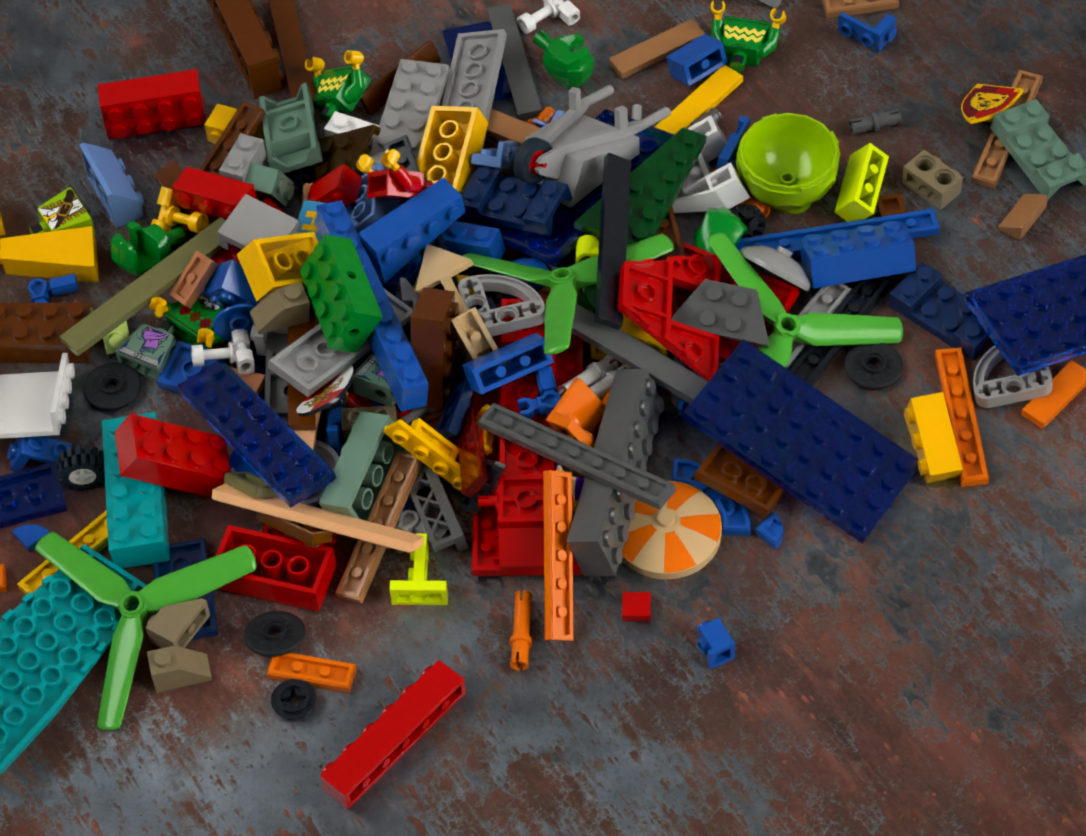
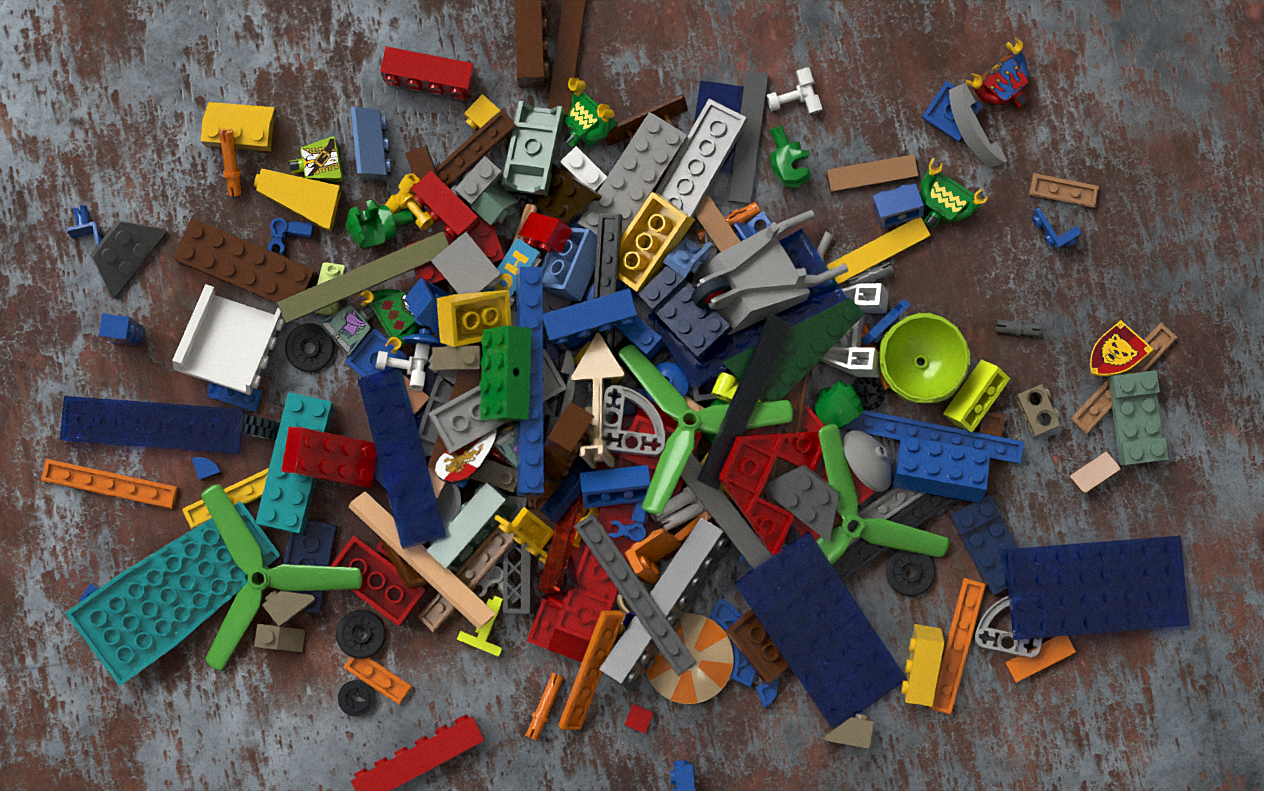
camera: 15 degrees right, 30 degrees up
nougat plate [169,250,219,309] -> none
olive tile [224,472,279,498] -> none
red torso [356,149,433,201] -> none
none -> dark tan slope [823,714,874,749]

